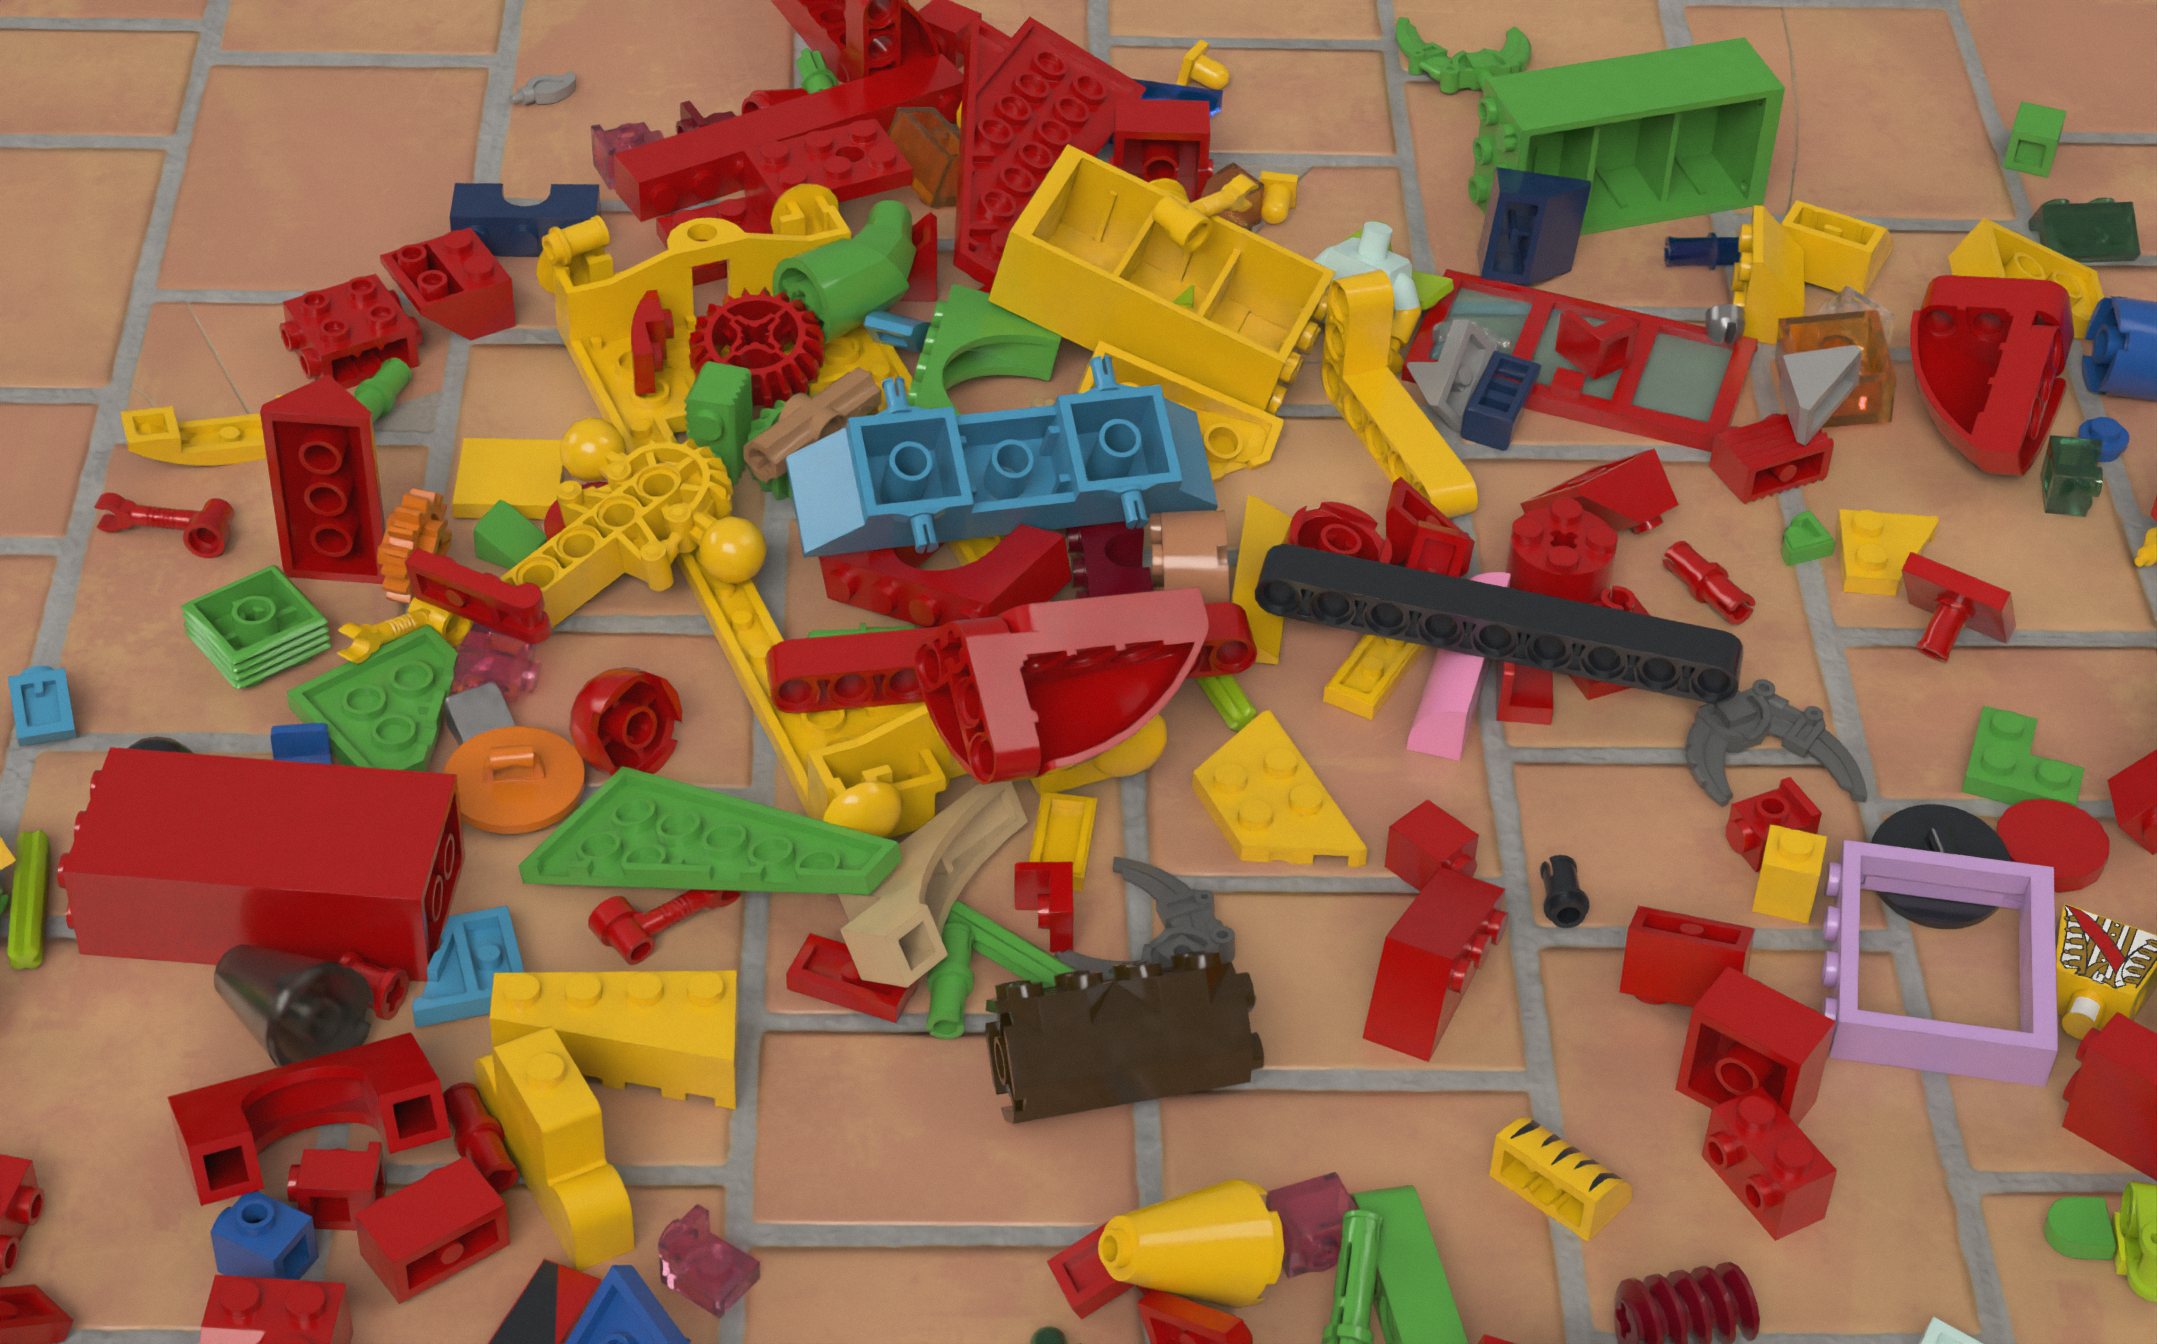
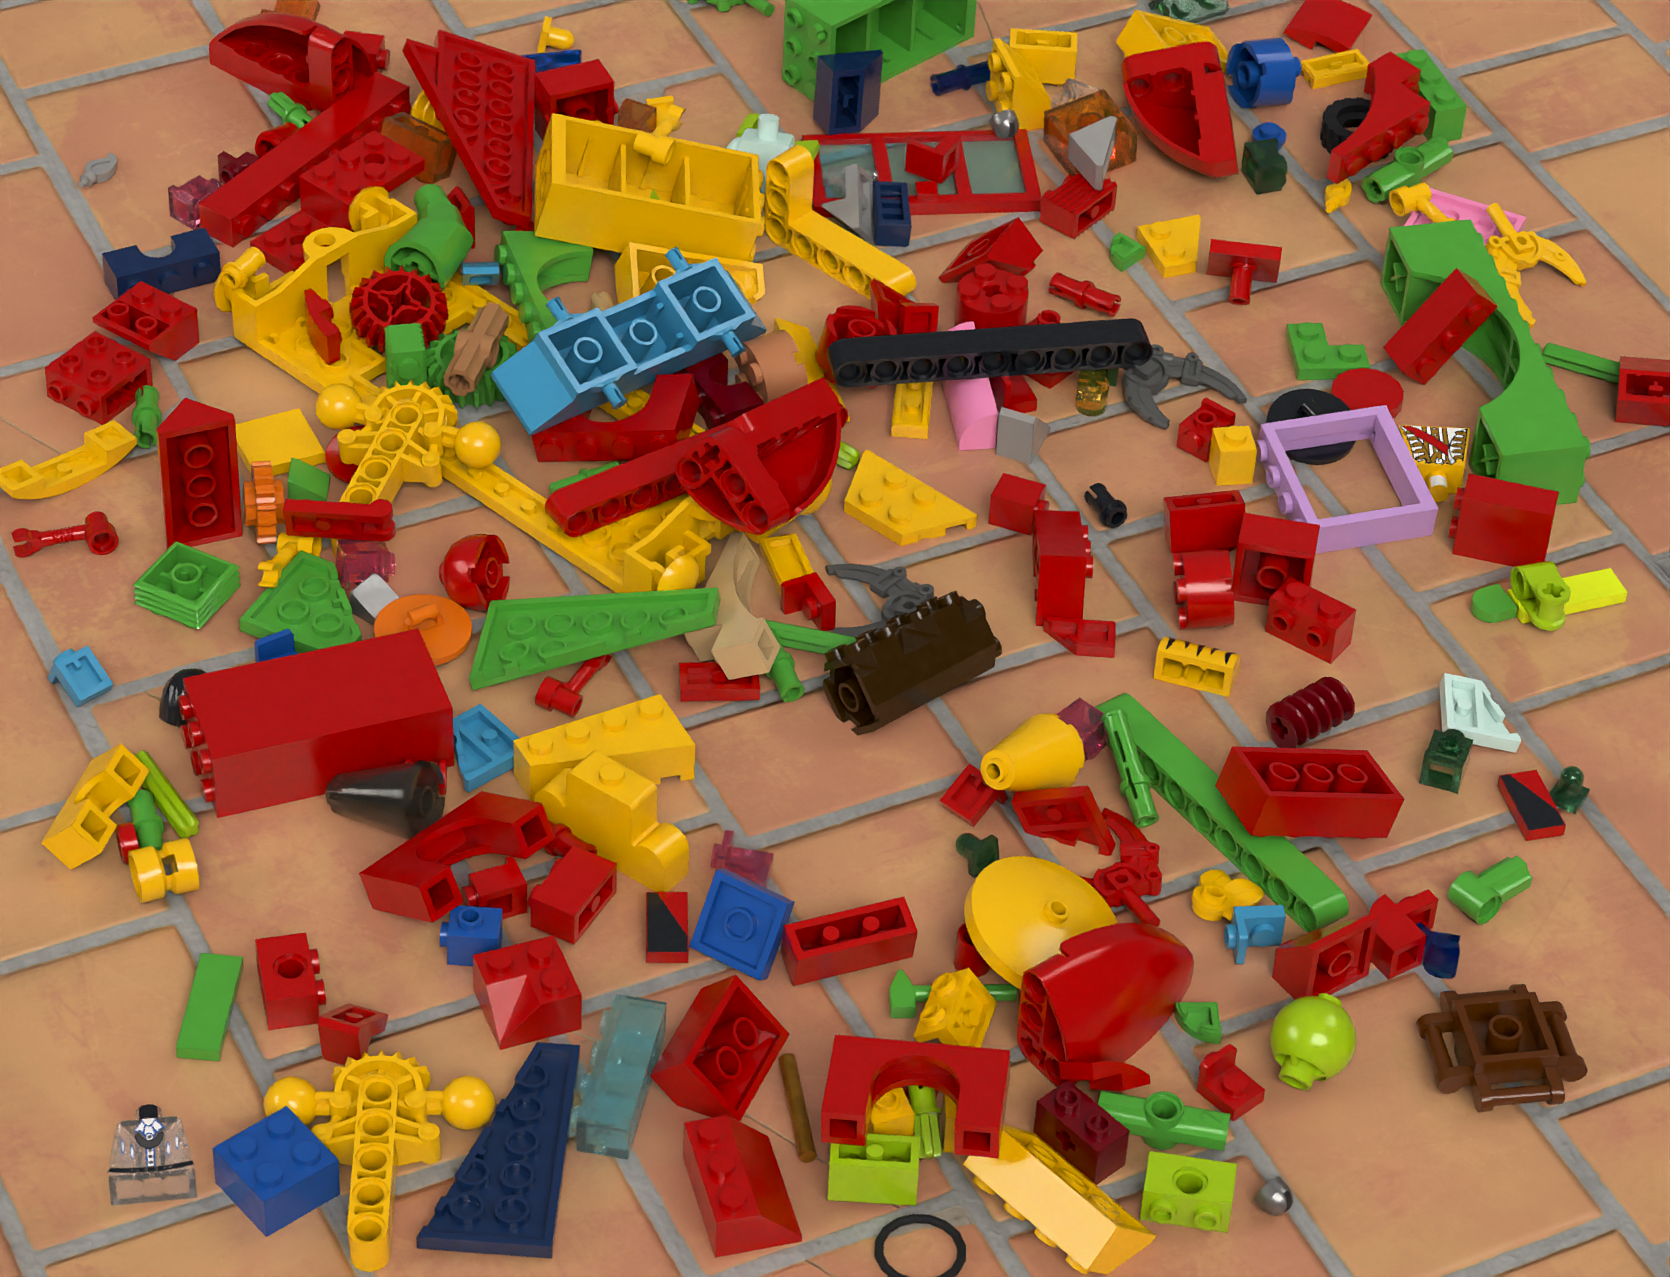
camera: 25 degrees left, 0 degrees up
none -> light grey slope [996,407,1051,464]
none -> red tile [1043,617,1116,658]
none -> clear yellow leg [1075,368,1119,417]
none -> red brick [1172,549,1235,630]

